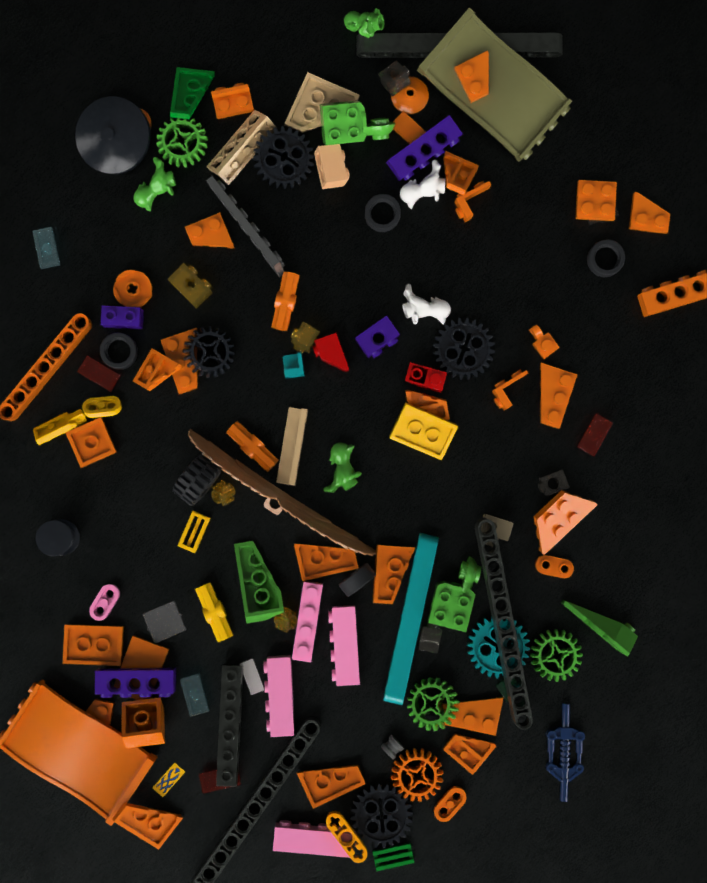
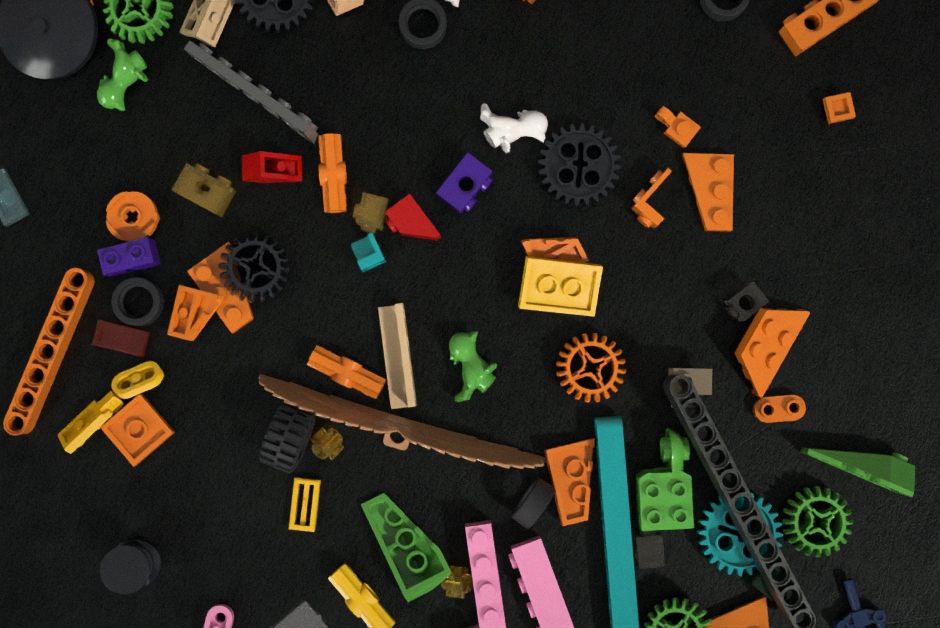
camera: 15 degrees left, 0 degrees up
orange wing [185,213,234,249] -> none
orange wing [294,543,359,581] -> none
red slope [405,362,447,393] -> none
clear red plate [577,414,613,456] -> none
none -> red slope [242,151,302,183]
none -> orange gear [556,333,626,402]
none -> orange plate [823,92,856,124]

